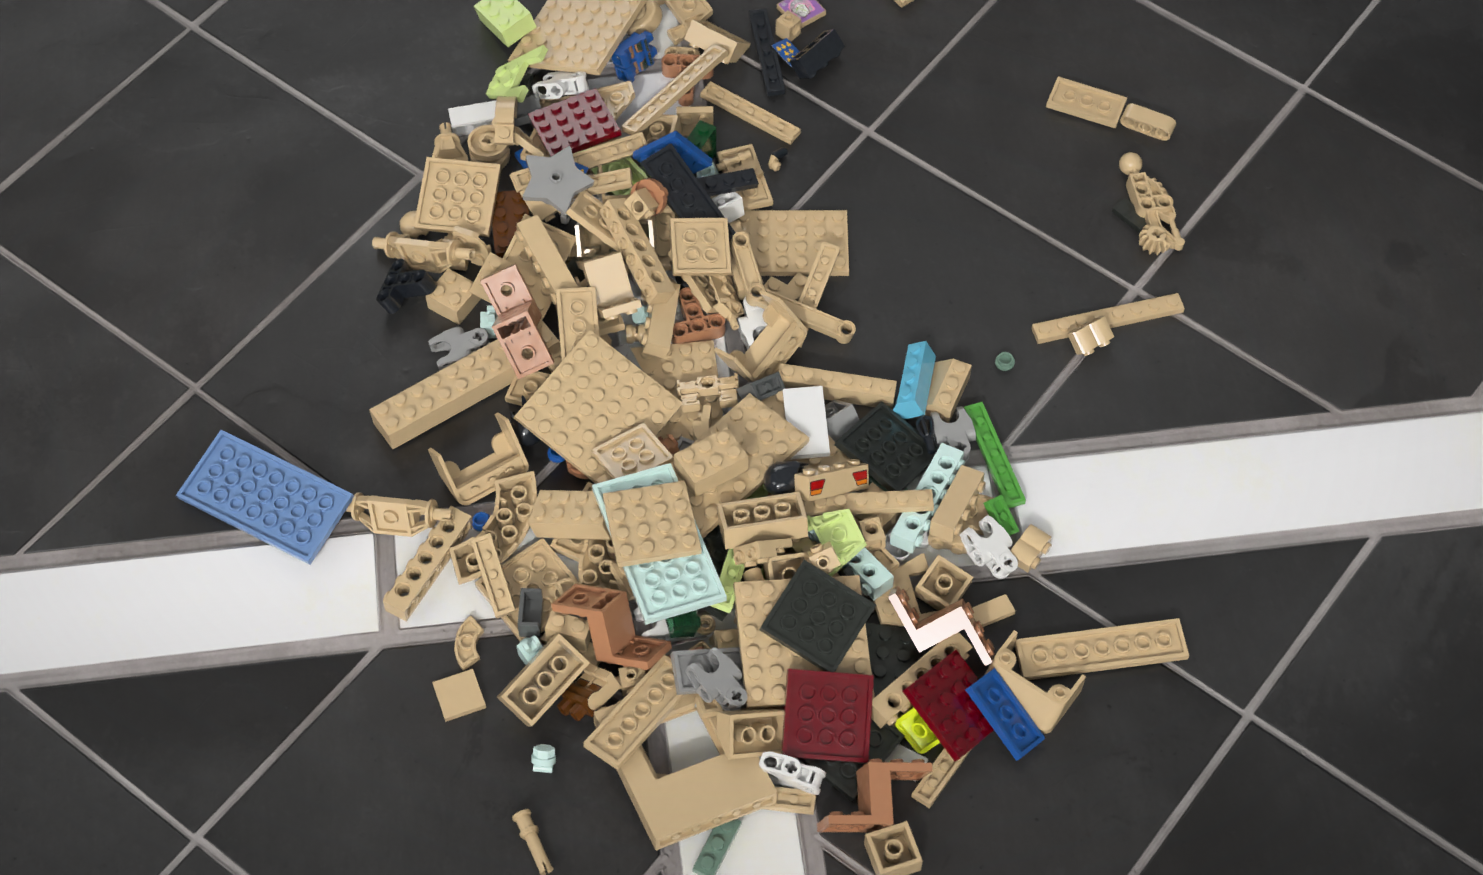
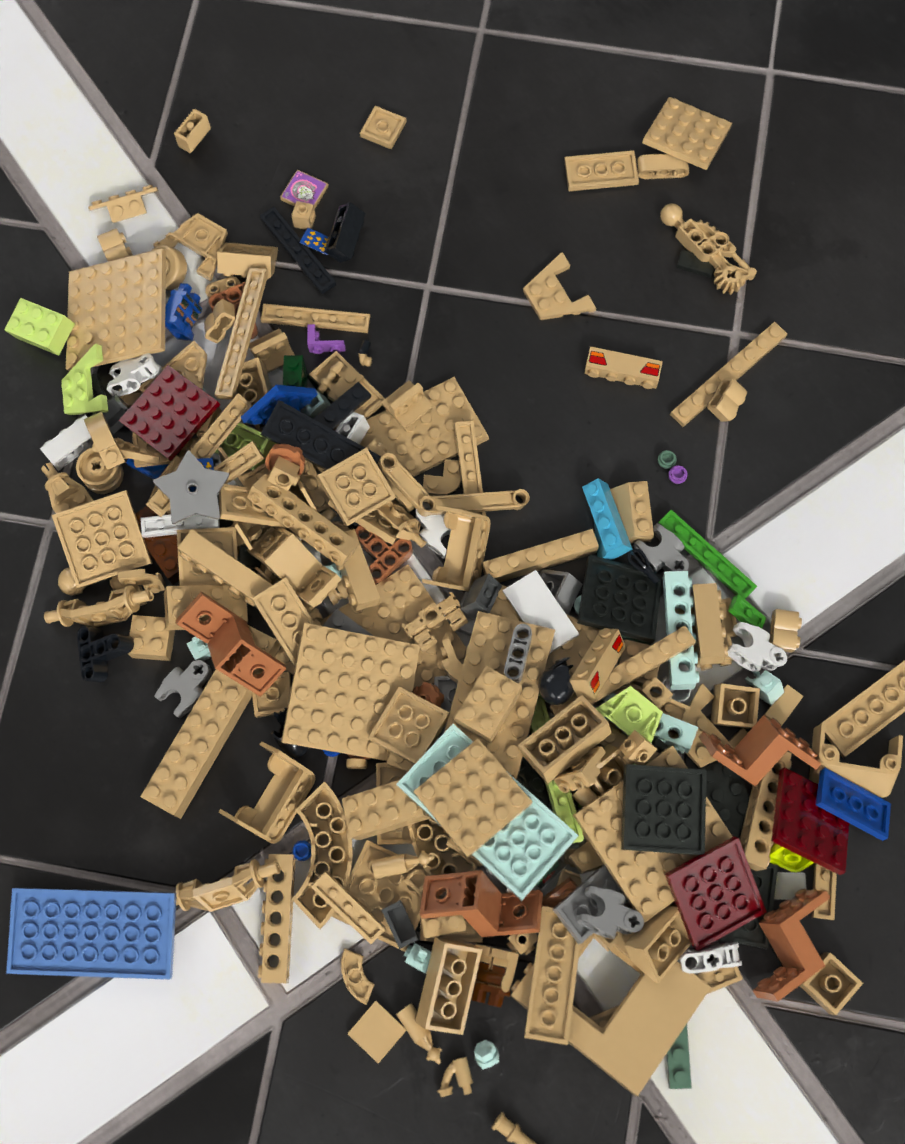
camera: 25 degrees left, 15 degrees up
none -> white tile [141,514,220,538]
none -> tan brick [204,299,235,343]
none -> medium lavender bracket [307,324,346,354]
none -> tan tile [346,759,367,769]
none -> tan wheel [372,850,435,879]
none -> tan bracket [382,381,433,429]
none -> tan wheel [396,1003,442,1064]
none -> tan plant [437,1057,473,1097]
none -> light grey beam [504,624,532,683]
none -> tan wing [523,252,596,320]
none -> tan brick [584,346,663,389]
none -> tan plate [642,97,732,170]
none -> medium lavender plate [668,465,688,484]
none -> light aqua brick [745,670,784,706]

